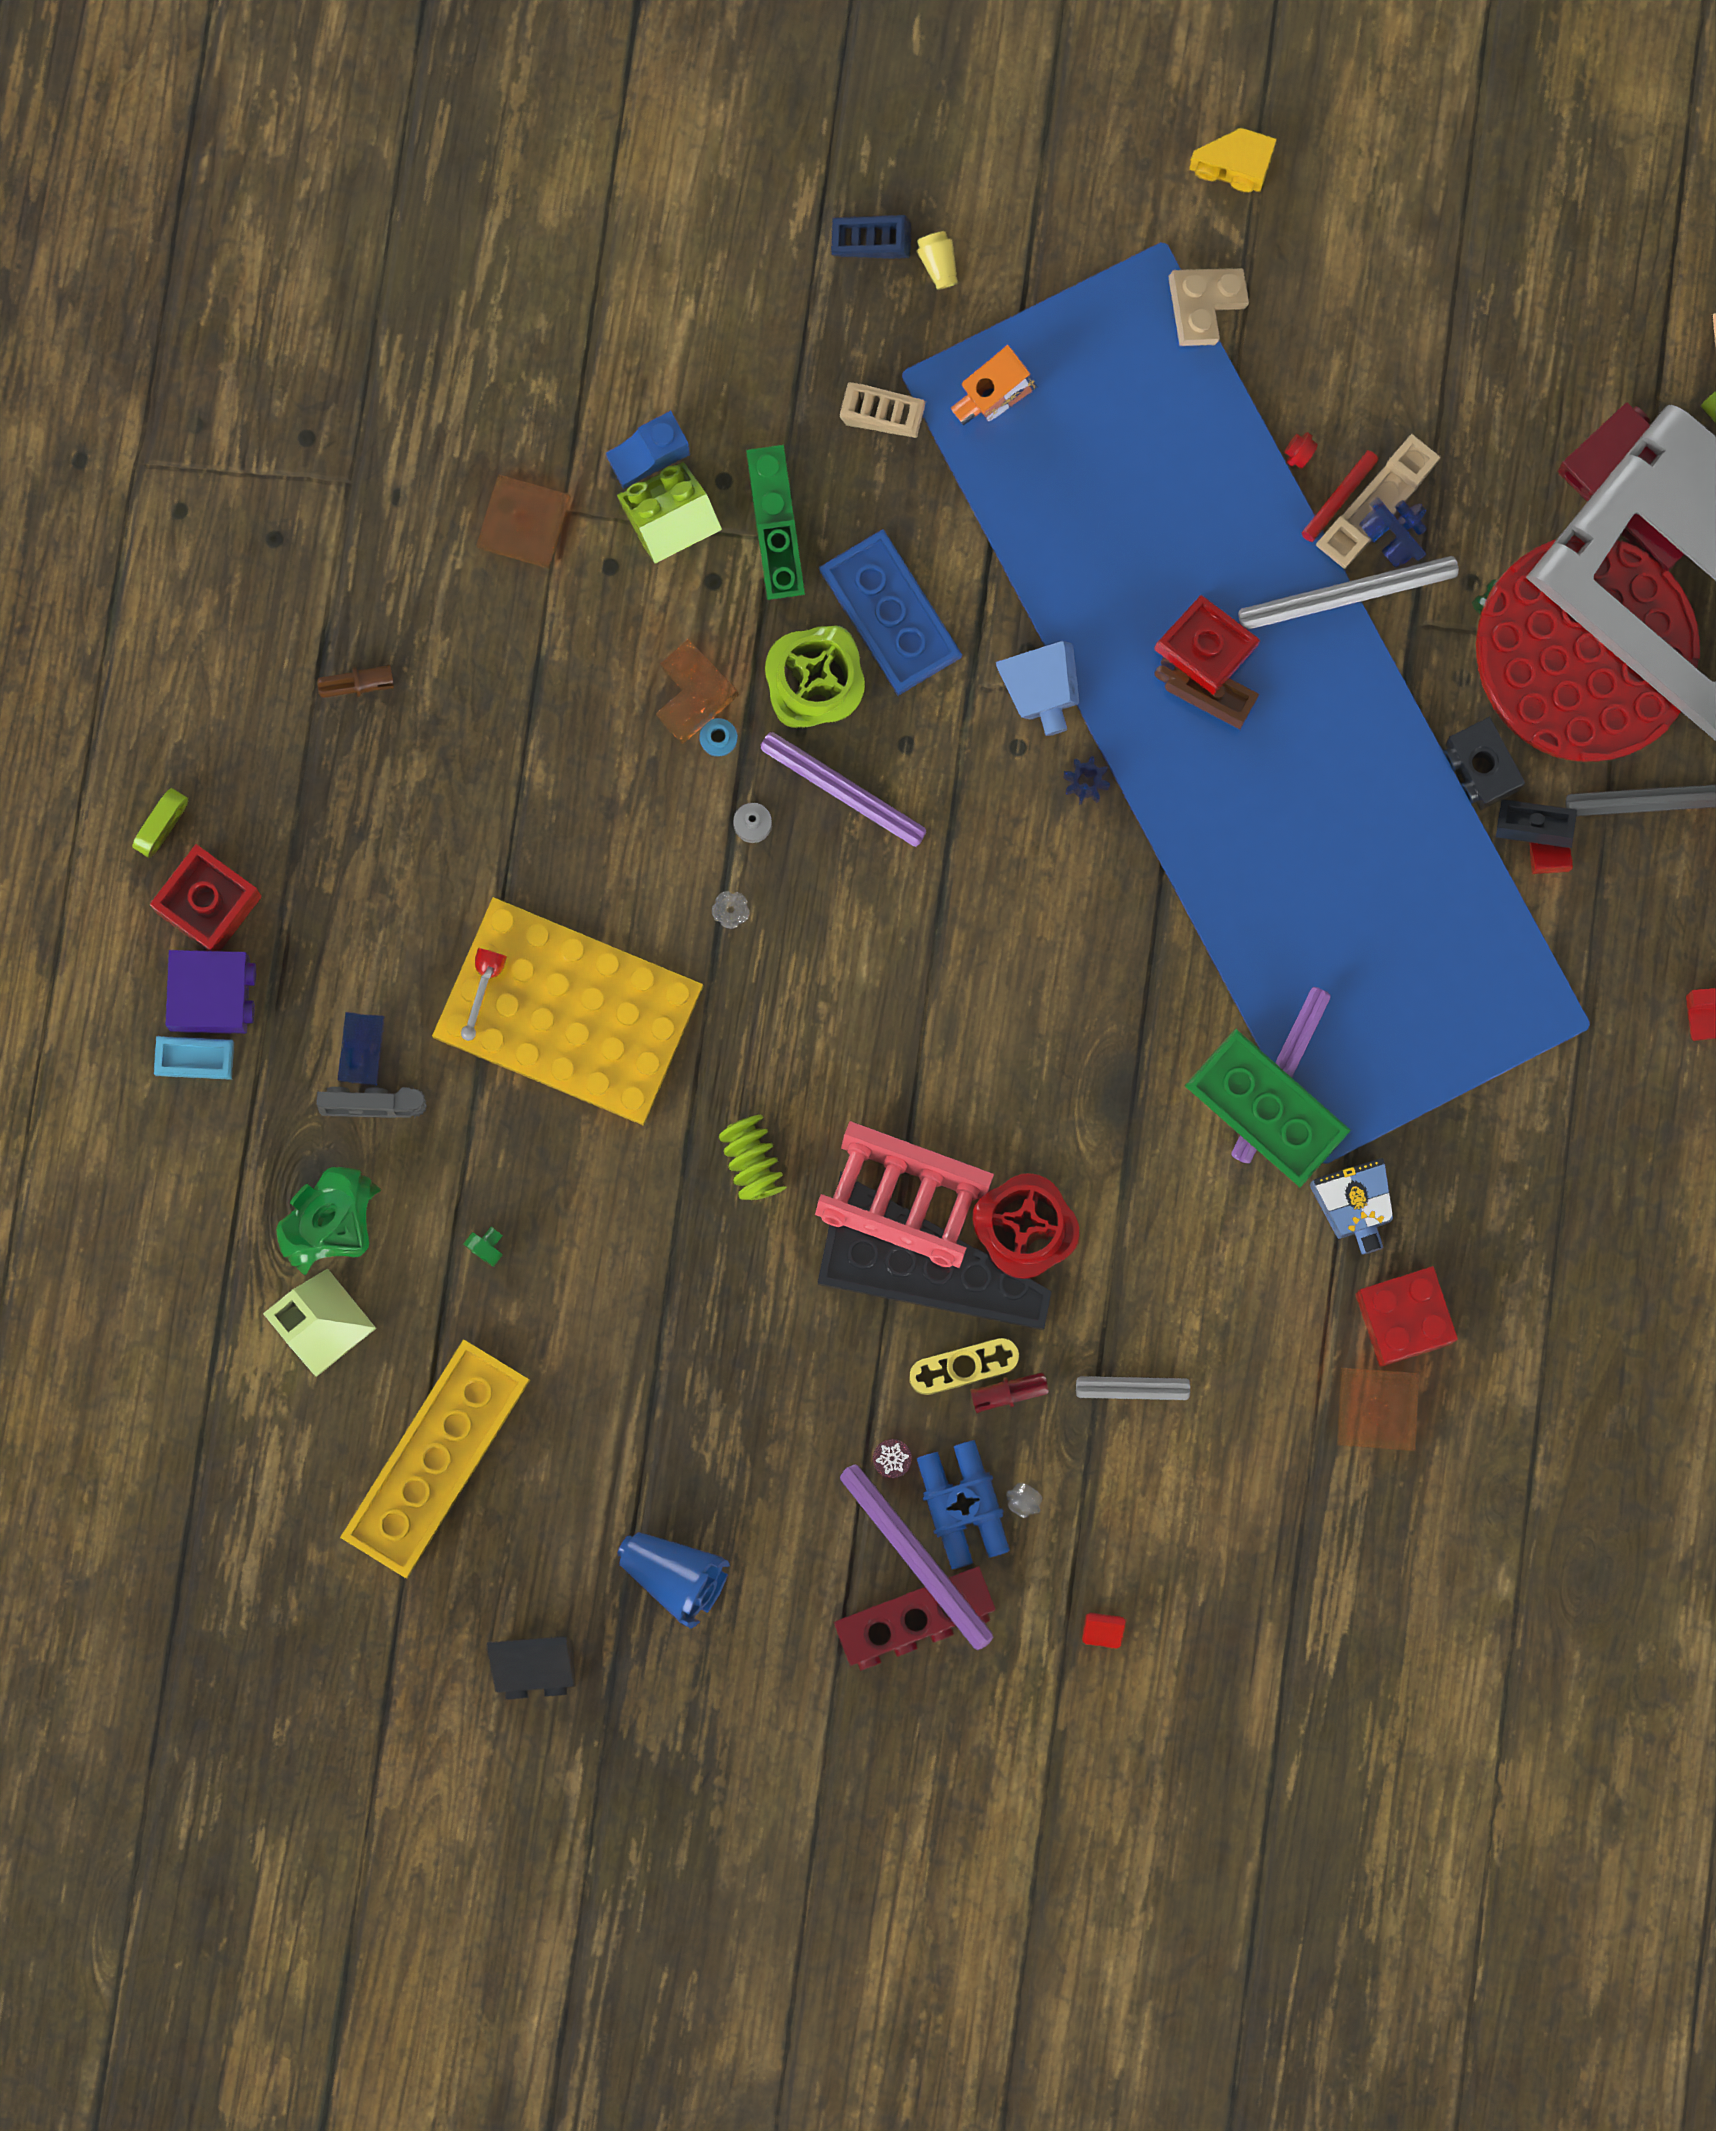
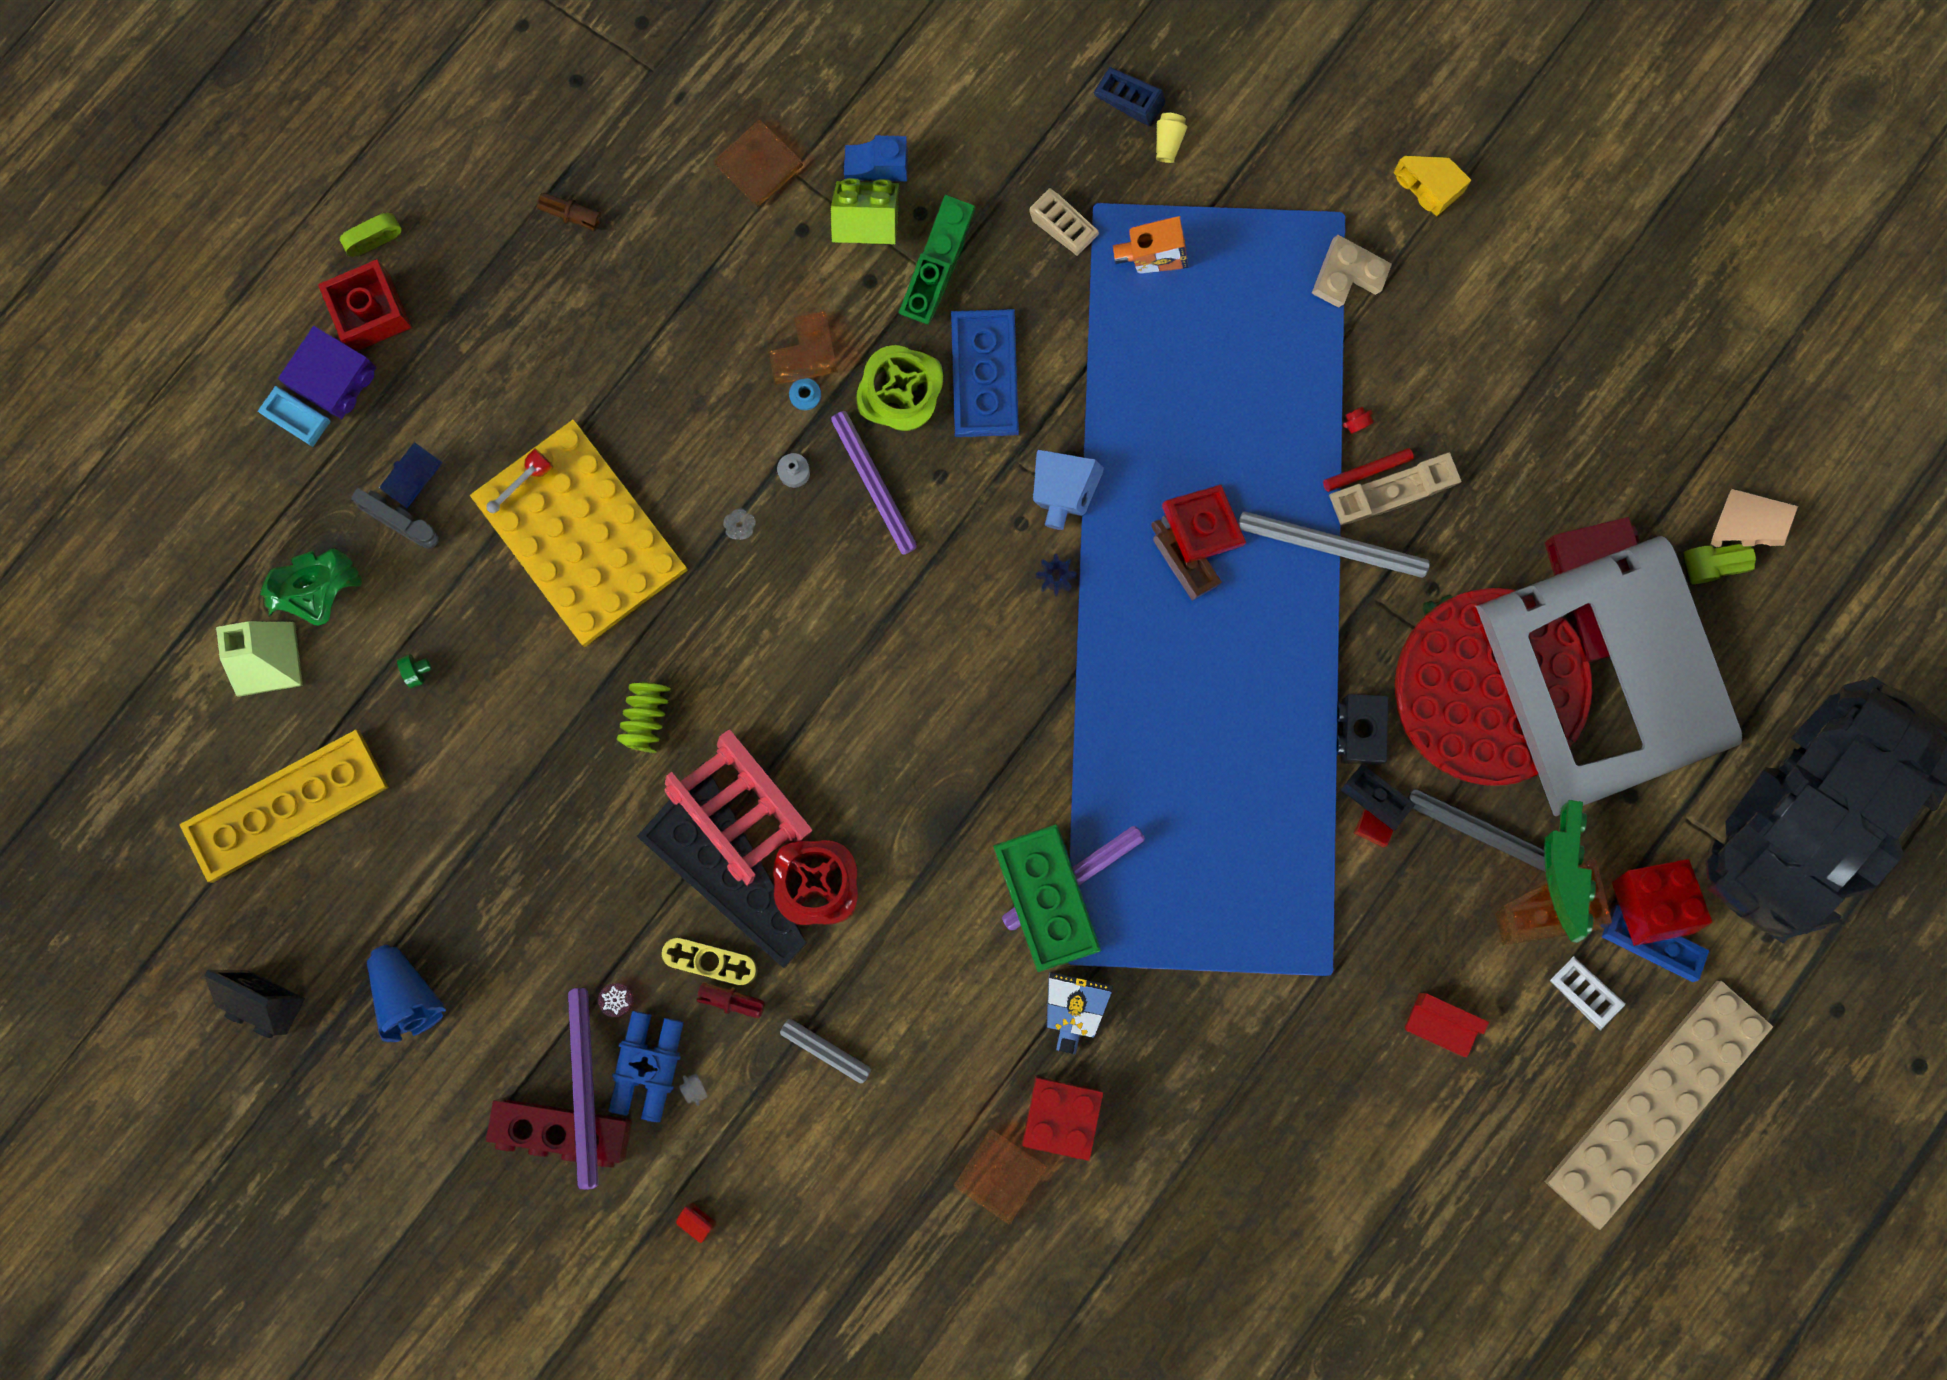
camera: 35 degrees right, 0 degrees up
clear blue hips [1359,497,1427,568] -> none

